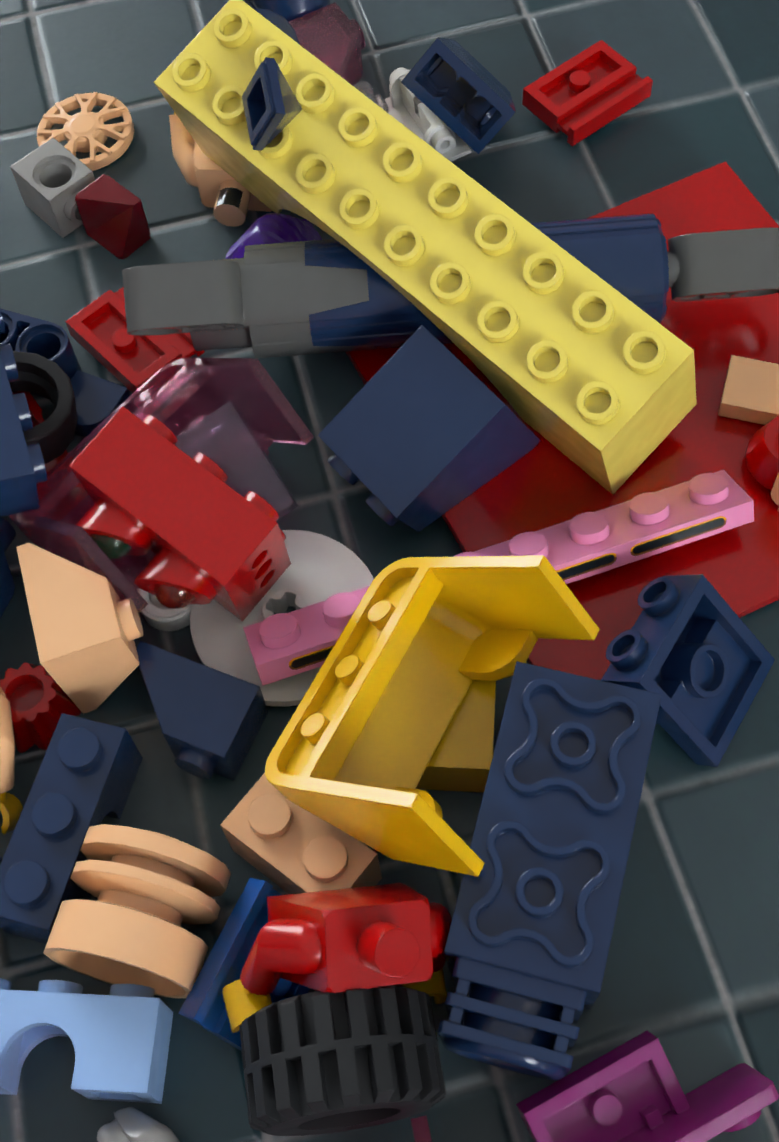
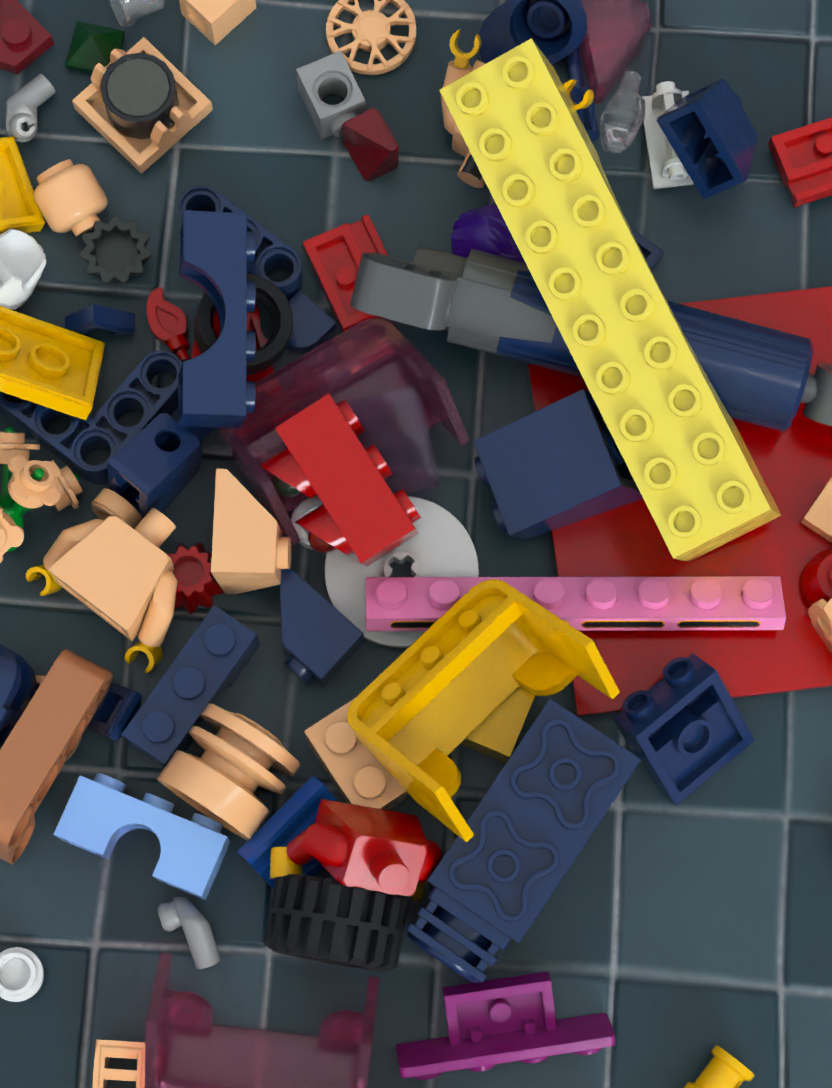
camera: 10 degrees right, 15 degrees up
dark blue slope [242,57,302,151] -> none

